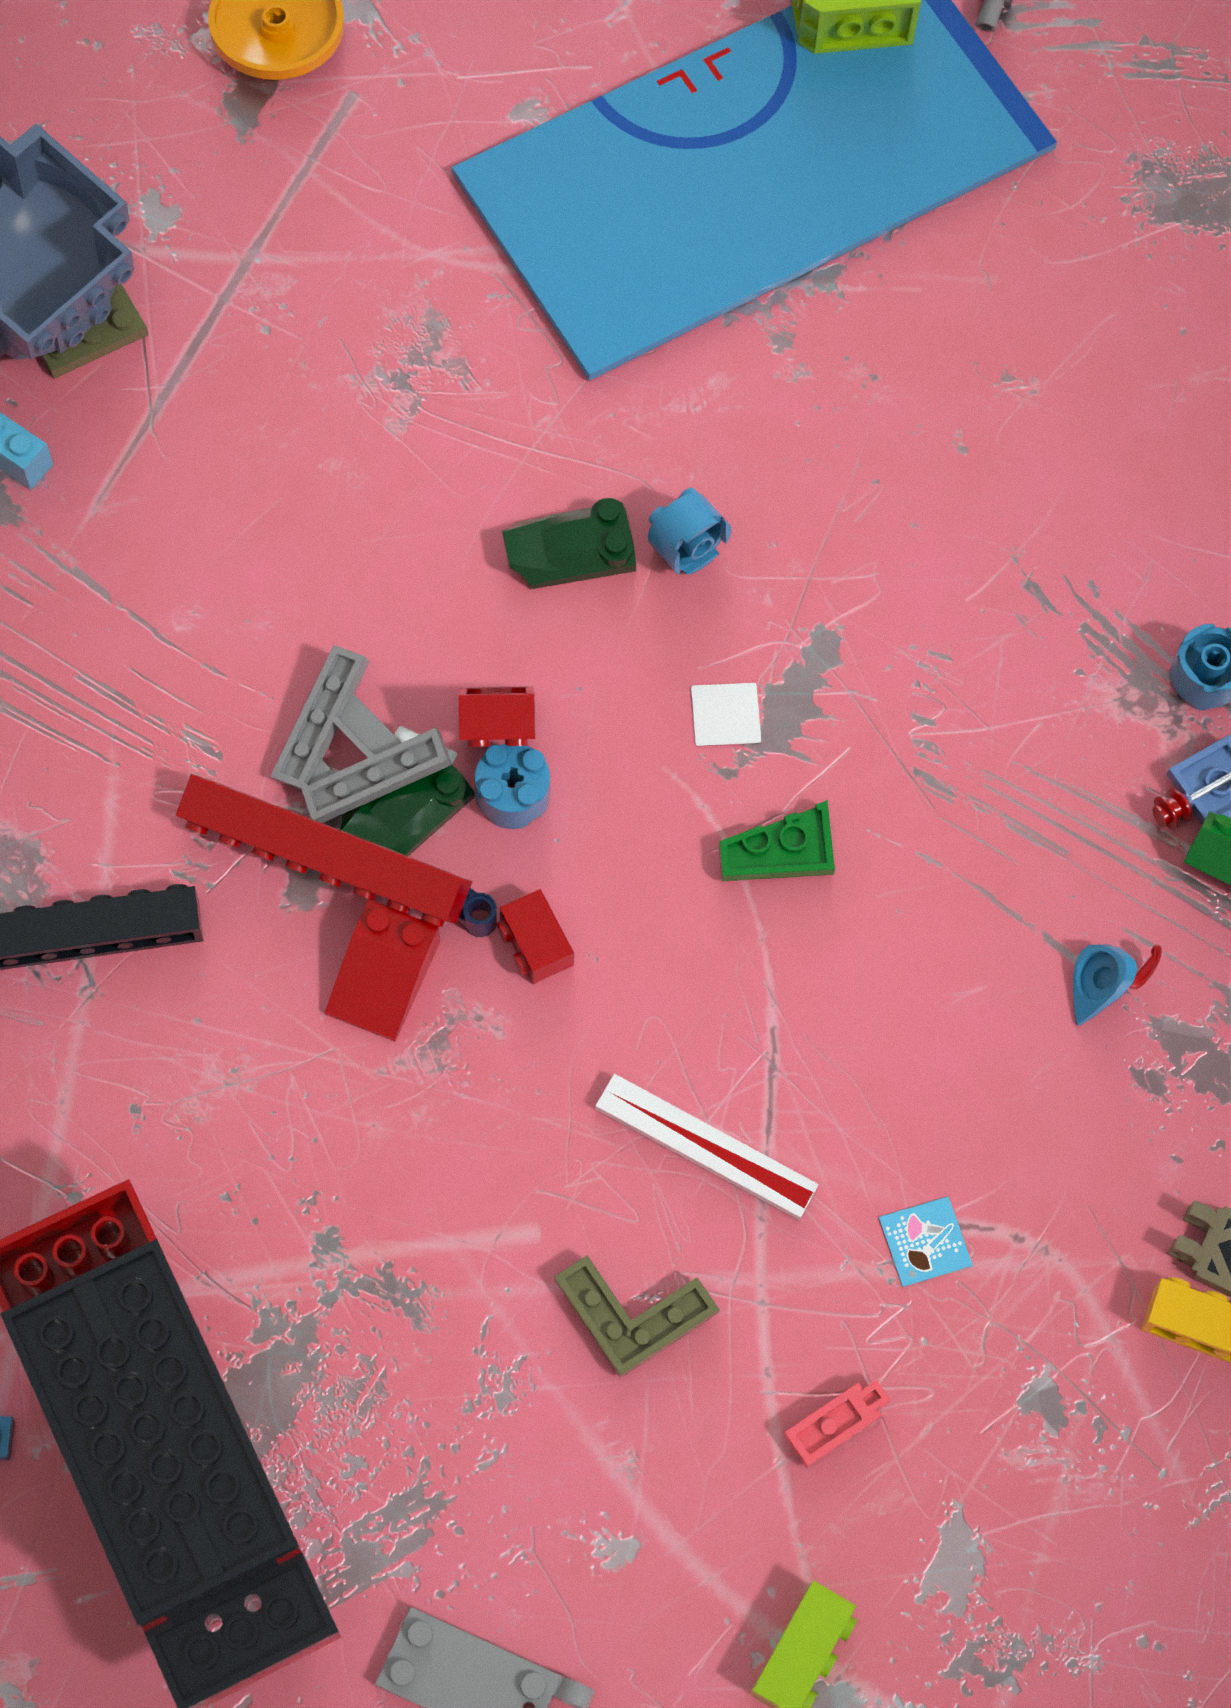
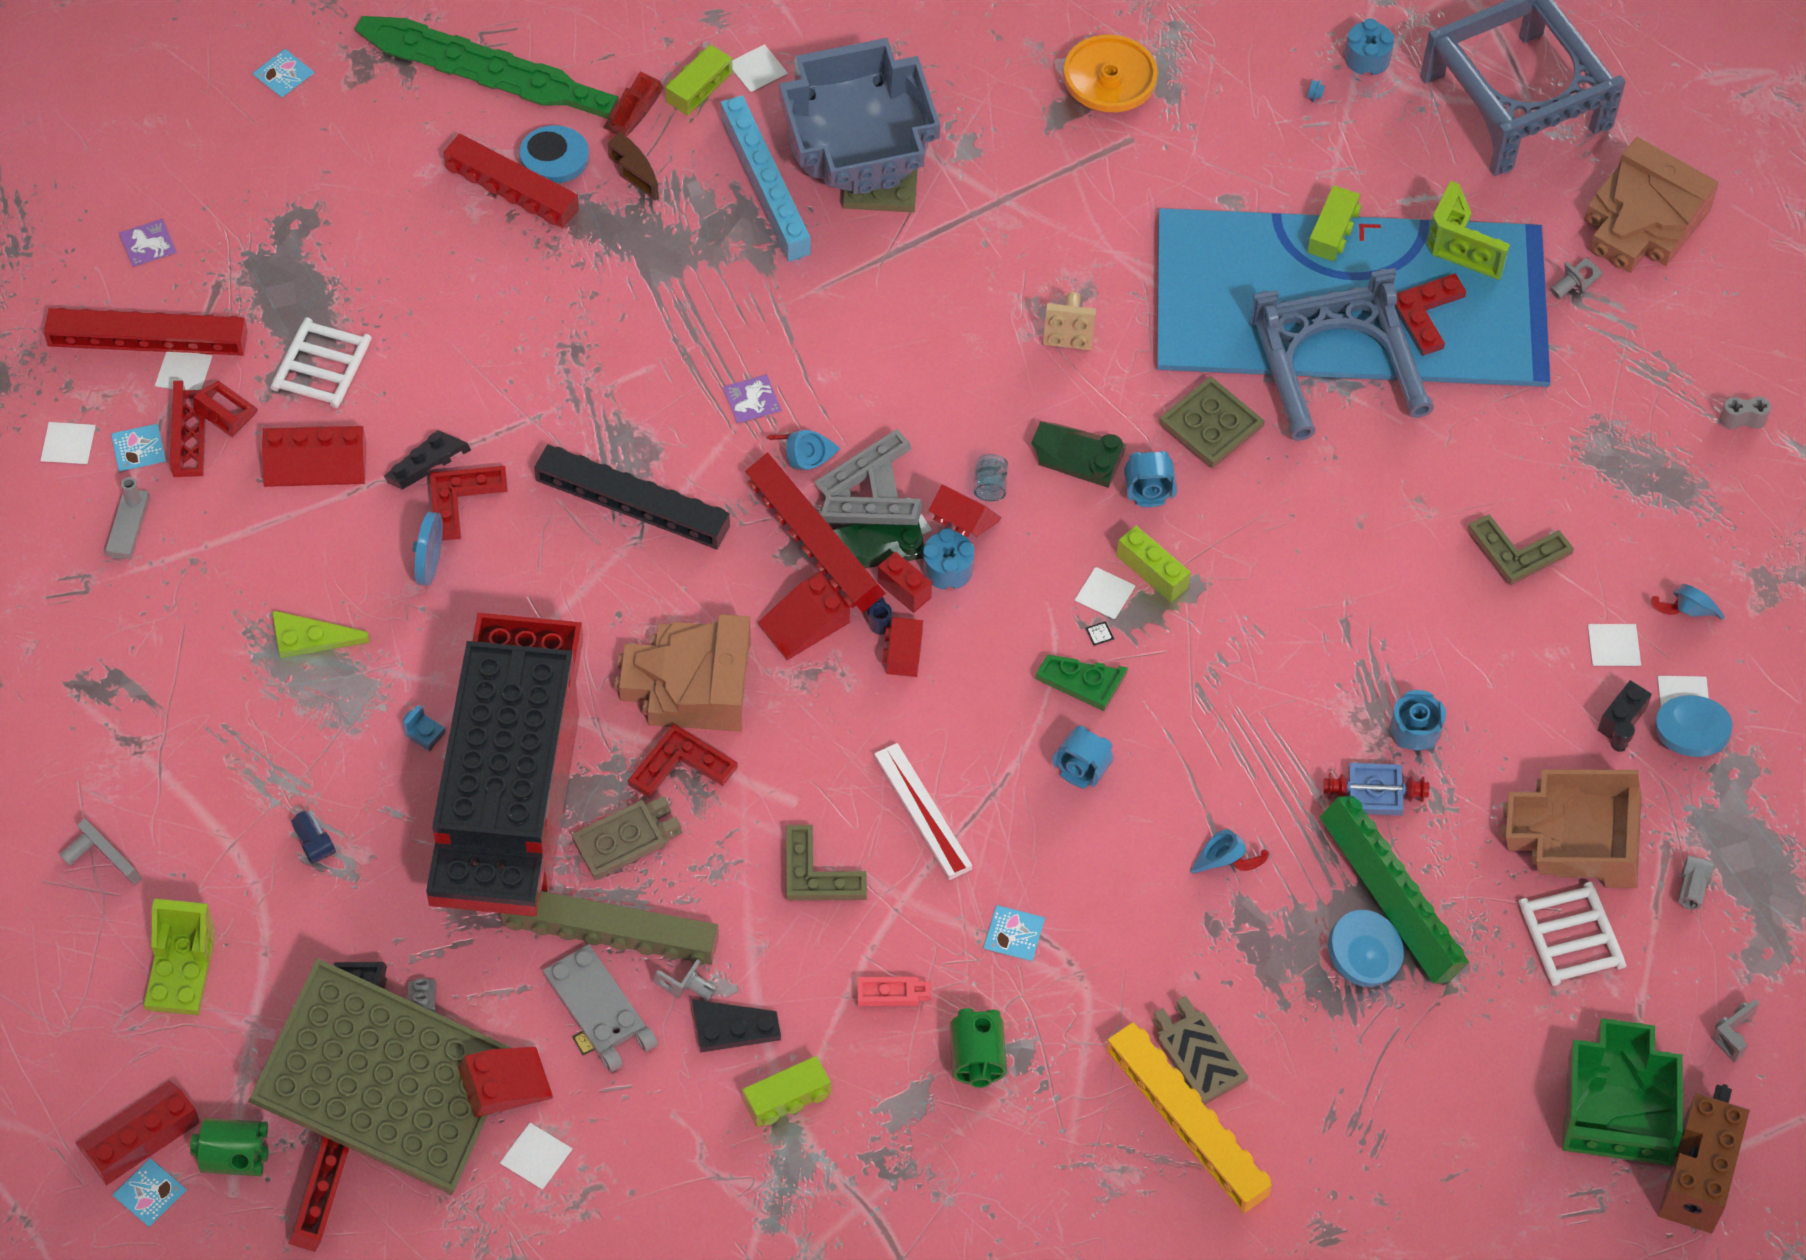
camera: 35 degrees right, 10 degrees down
none -> olive brick [501,891,719,965]
none -> dark tan tile [571,796,683,880]
none -> nougat panel [615,614,751,732]
none -> red plate [628,724,738,798]
none -> light grey bracket [653,959,717,1001]
none -> black wing [692,999,781,1053]
none -> medium lavender sticker [723,374,782,423]
none -> dark azure piece [766,430,840,470]
none -> red brick [877,551,932,613]
none -> green cylinder [950,1008,1007,1088]
none -> clear light blue wheel [974,454,1008,501]
none -> tan plate [1043,292,1096,351]
none -> dark azure brick [1052,726,1113,788]
none -> sticker [1085,621,1114,646]
none -> lime brick [1117,525,1191,603]
none -> olive plate [1159,376,1265,468]
none -> sand blue arch [1249,268,1434,441]
none -> lime brick [1307,185,1362,262]
none -> red plate [1394,273,1467,356]
none -> olive plate [1467,514,1574,585]

